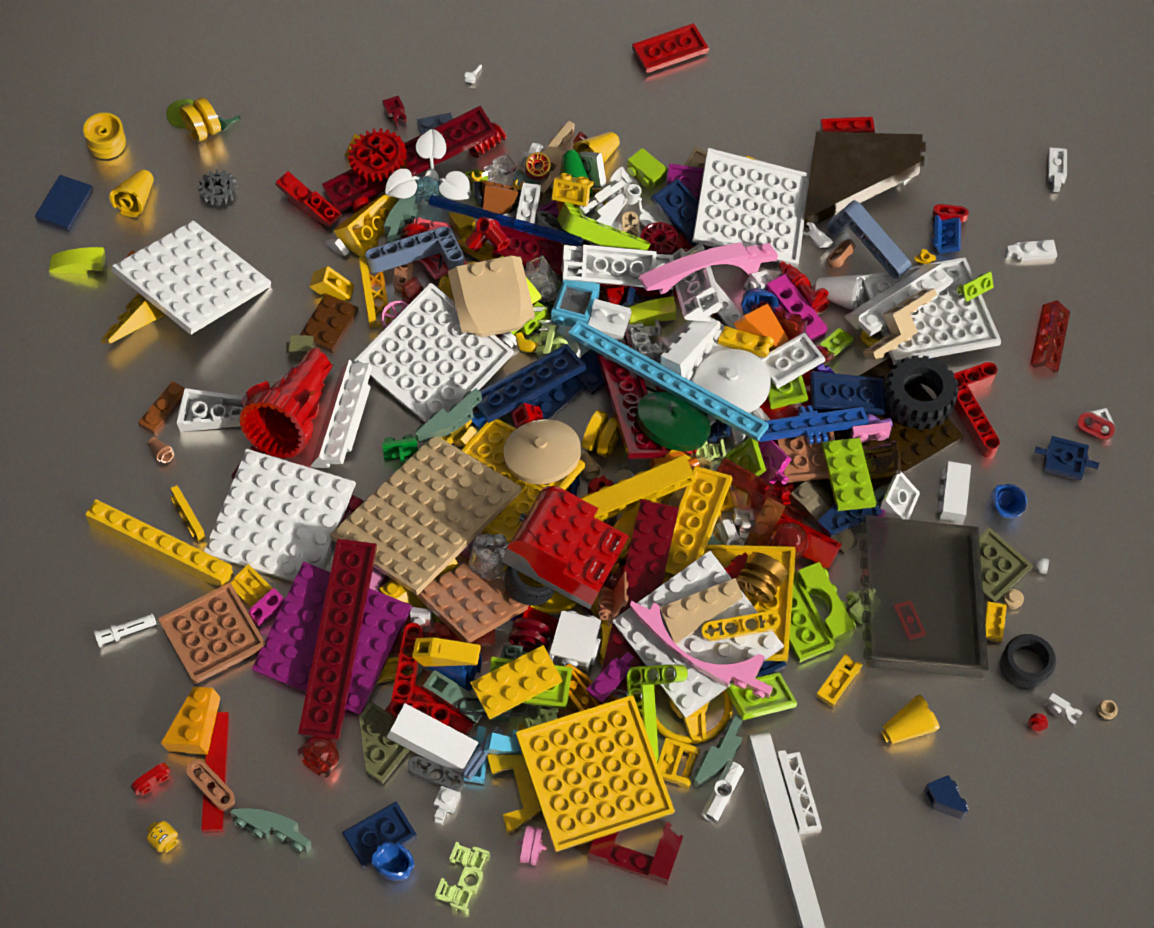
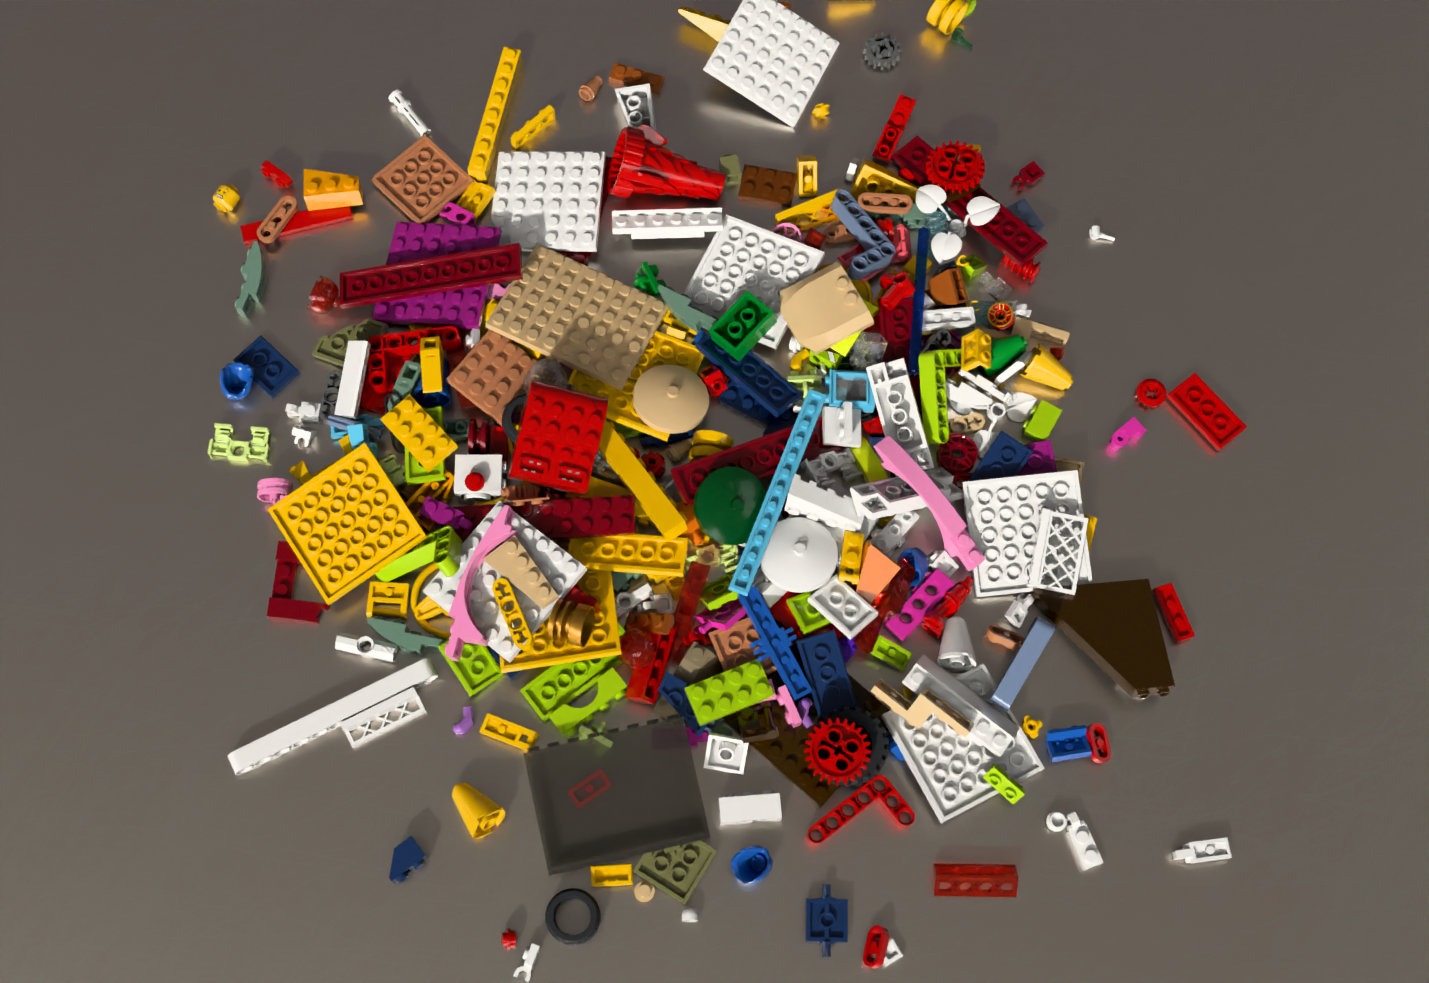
camera: 75 degrees right, 10 degrees up
none -> white tile [292,424,318,447]
none -> medium lavender arm [453,706,474,734]
none -> red plate [465,472,485,492]
none -> green brick [708,291,777,362]
none -> red gear [804,718,871,786]
none -> yellow plate [812,103,830,118]
none -> nougat plate [857,192,913,214]
none -> white fence [1027,508,1089,595]
none -> white plate [1046,811,1067,832]
none -> dark pink leg [1109,417,1147,451]
none -> red gear [1136,378,1167,408]

